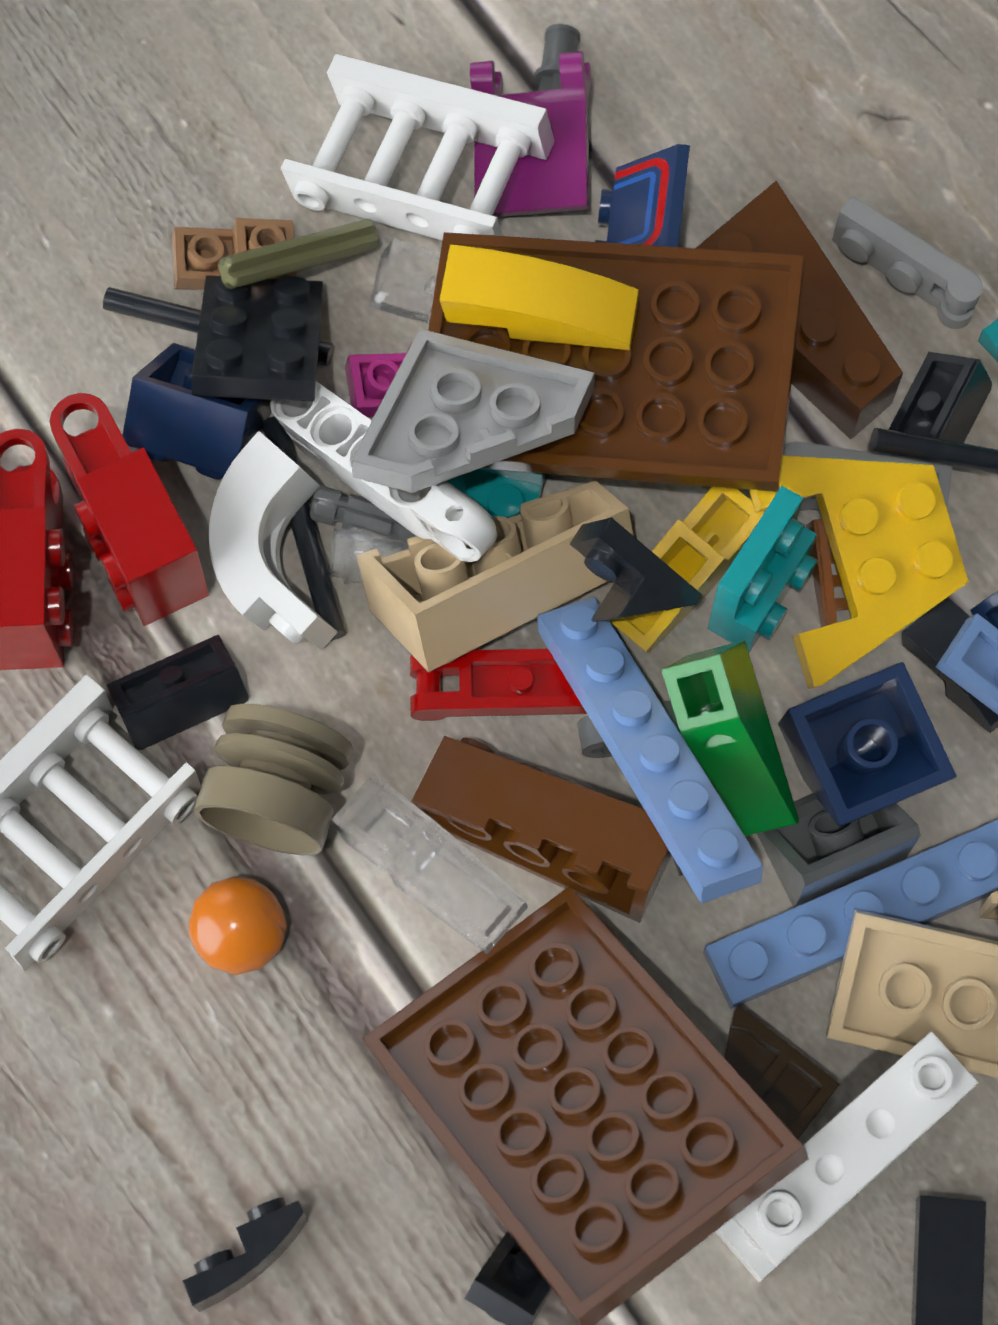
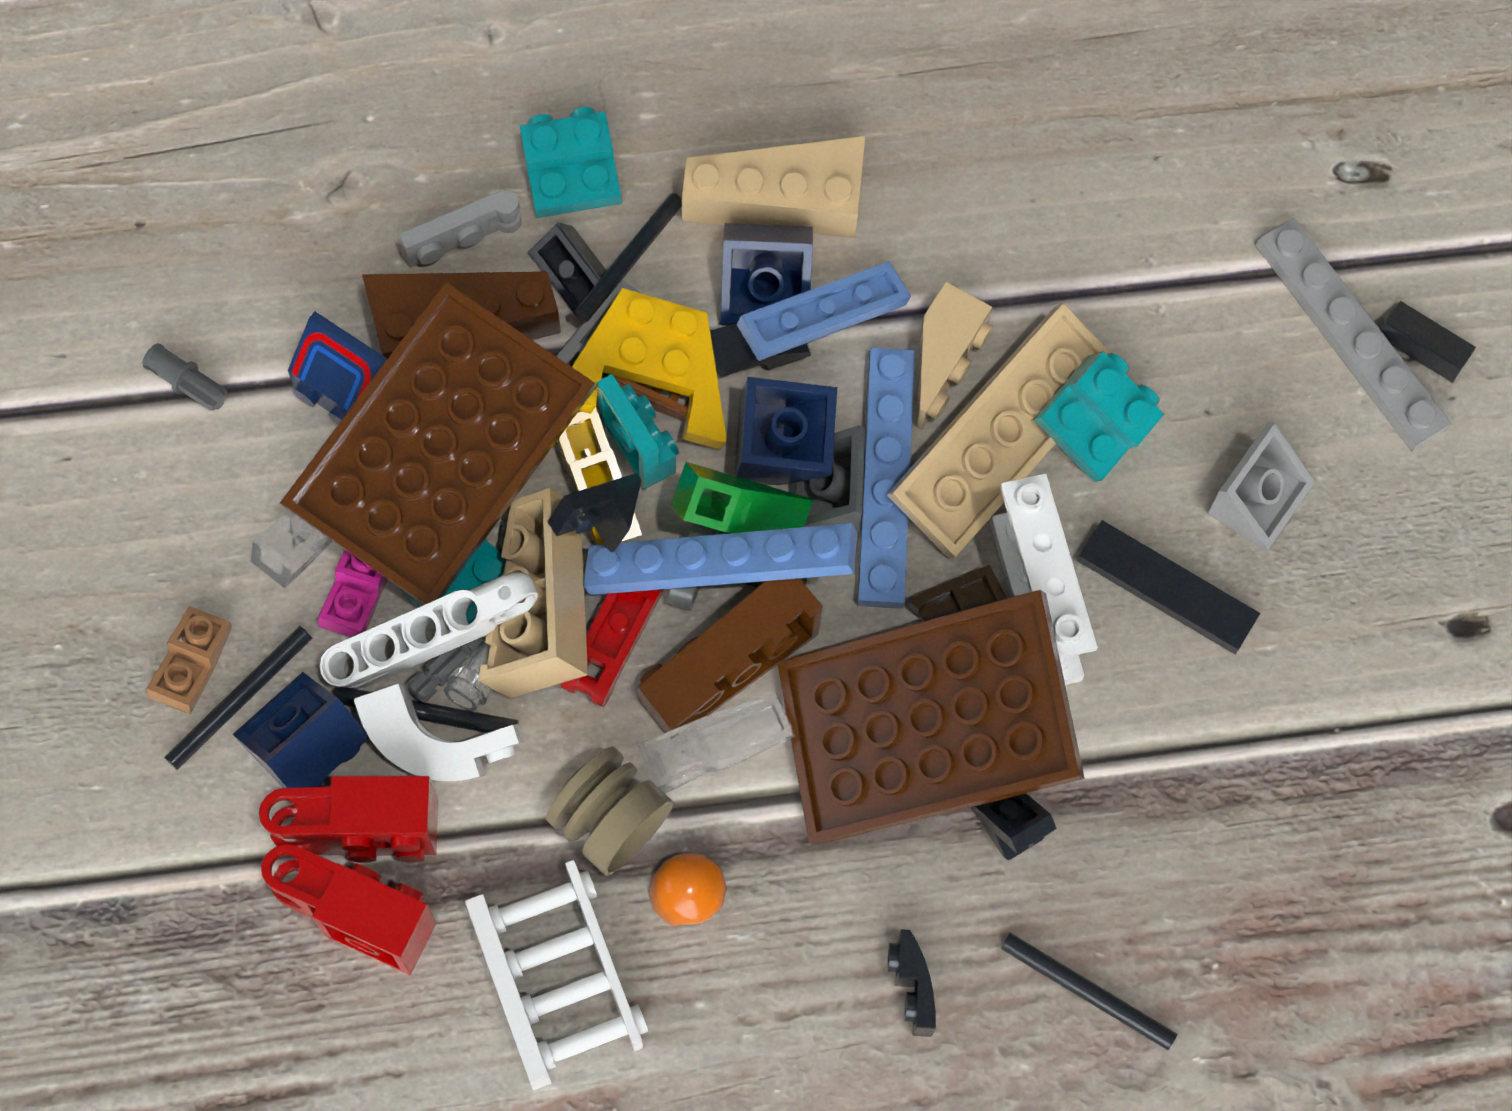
camera: 65 degrees left, 0 degrees up
black slope [106,635,248,750] -> none
black plate [191,275,323,402] -> none
olive axle [218,219,379,289] -> none
white fence [280,54,555,240] -> none
light grey plate [351,329,595,493] -> none
yellow slope [440,244,640,350] -> none
magenta flag [470,51,591,217] -> none

